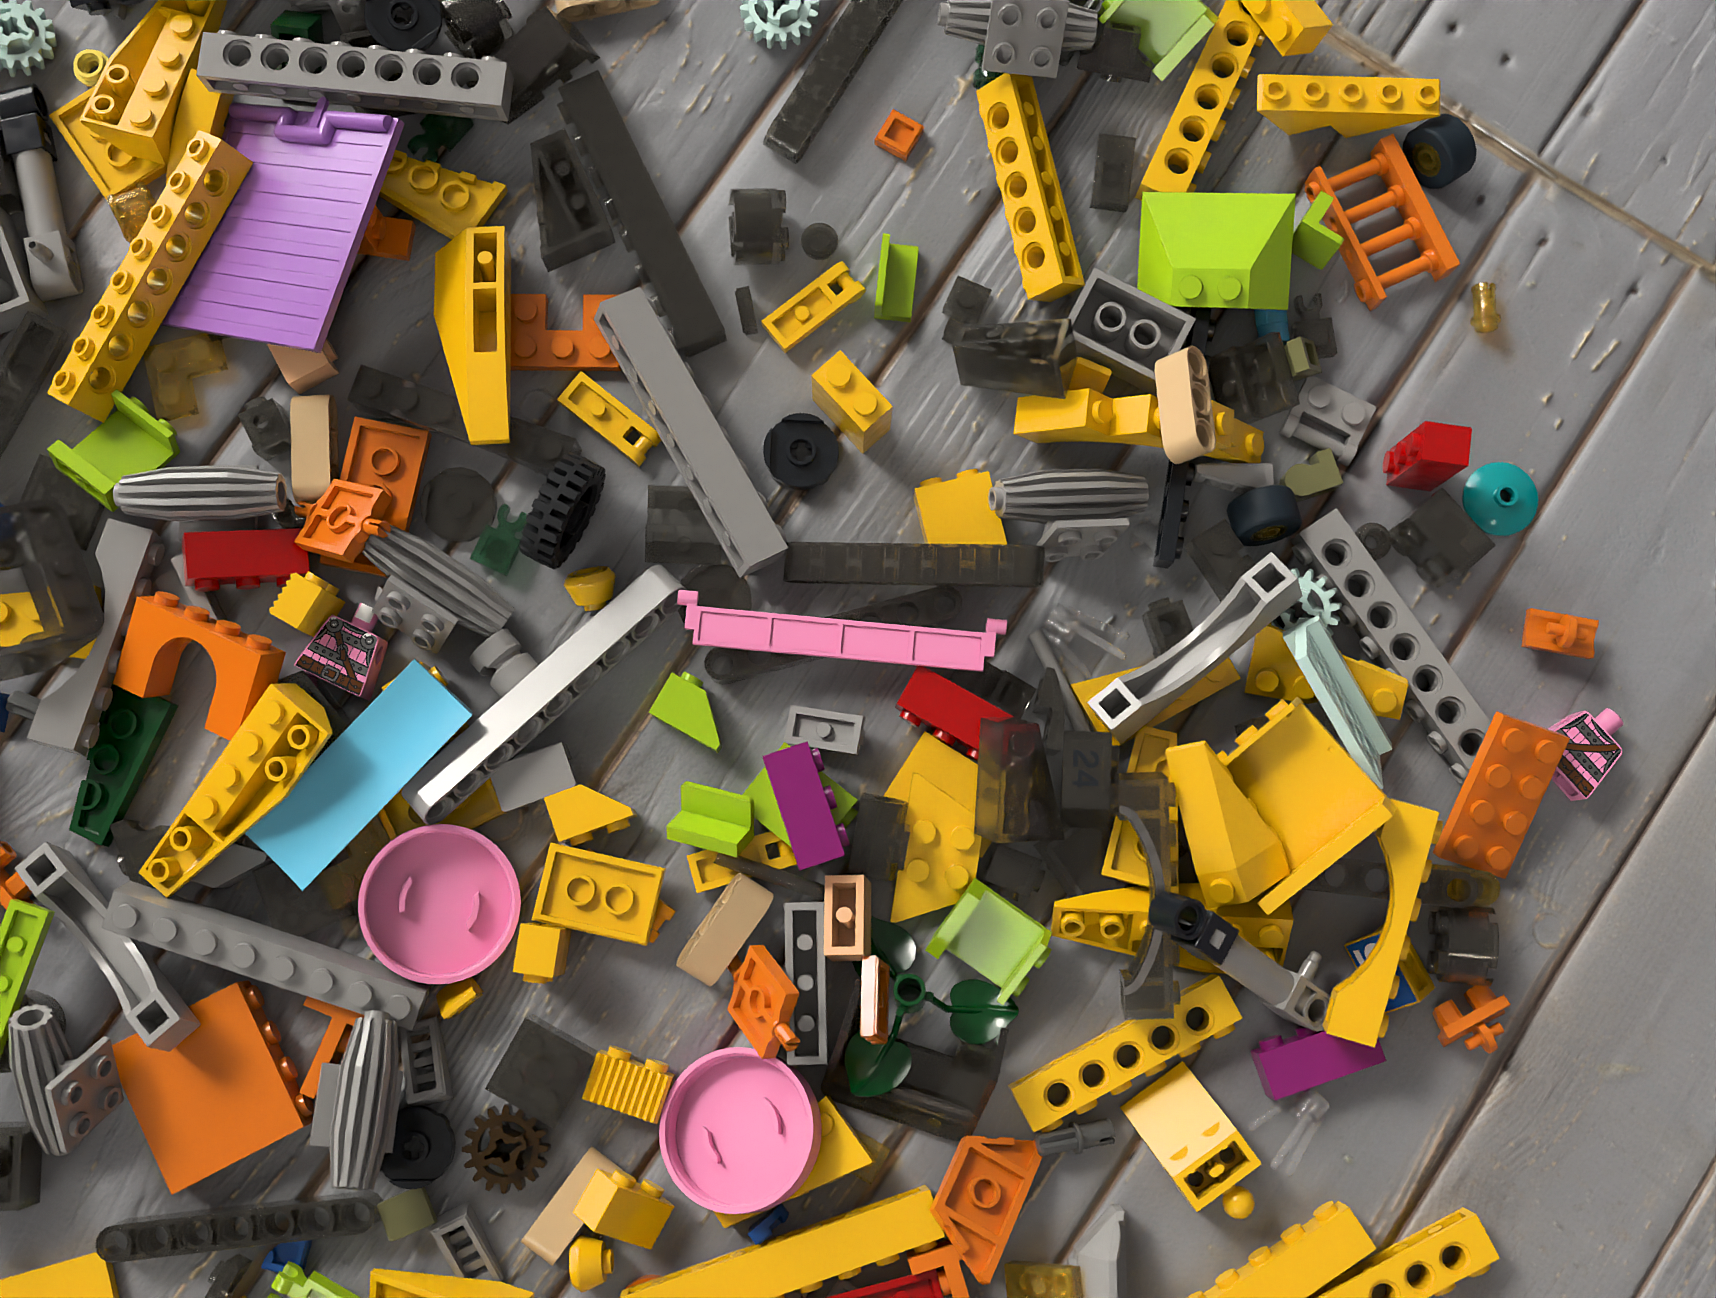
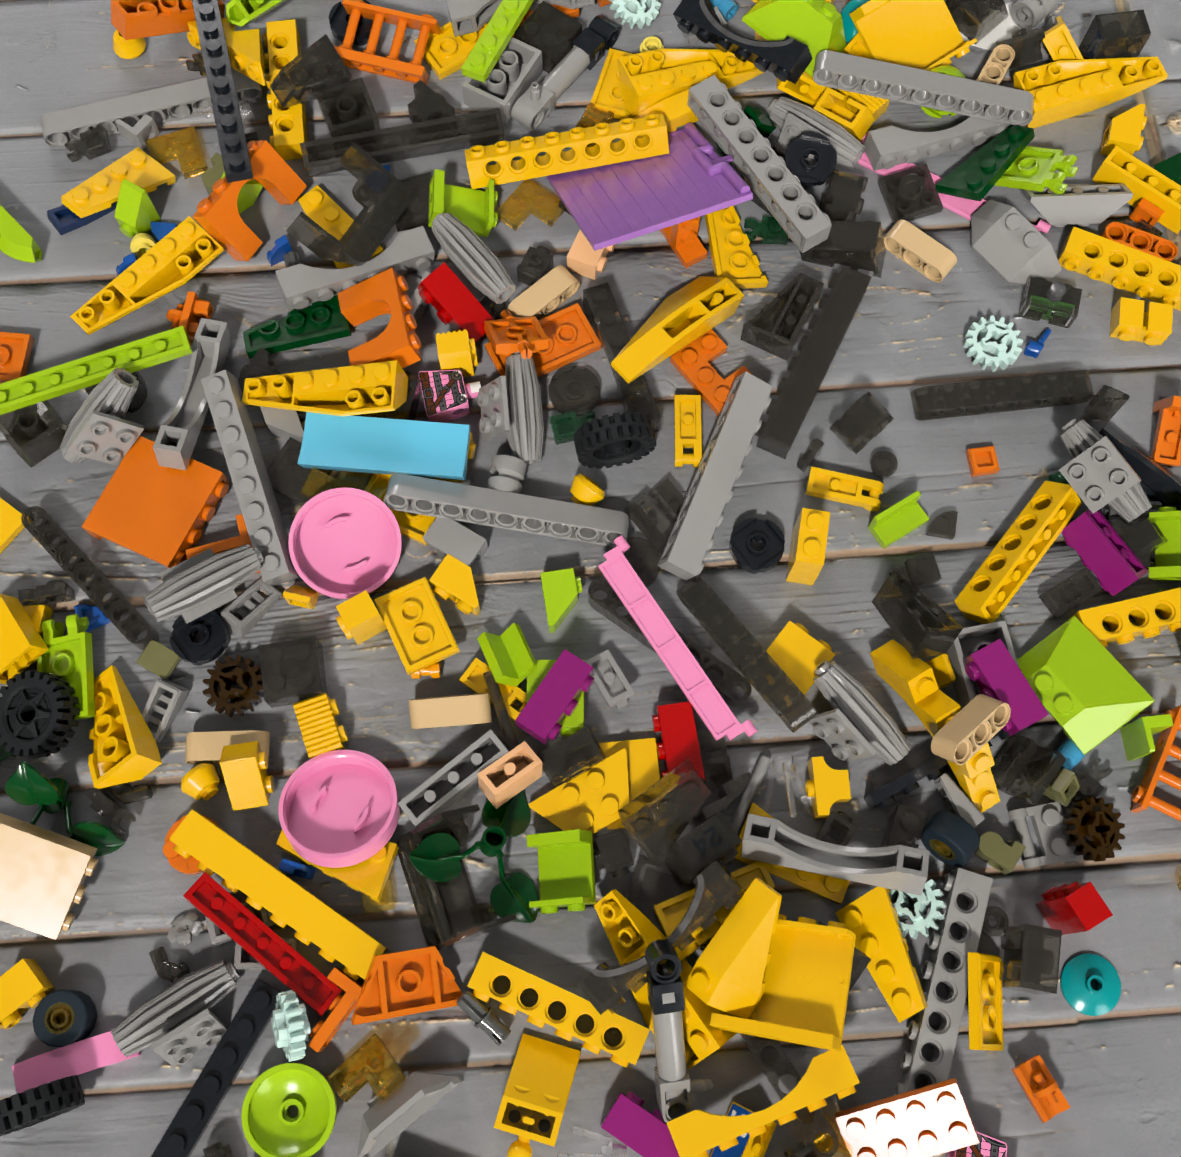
camera: 55 degrees right, 10 degrees down
orange plate [727,945,800,1059] -> none
tile [860,955,890,1045] -> none
light aqua fence [1283,615,1392,789] -> none
none -> yellow brick [805,756,851,819]
none -> clear smoke tile [926,511,958,540]
none -> magenta brick [963,639,1049,736]
none -> yellow tile [968,952,1004,1051]
none -> magenta brick [1061,510,1149,597]
none -> dark brown gear [1062,797,1125,862]

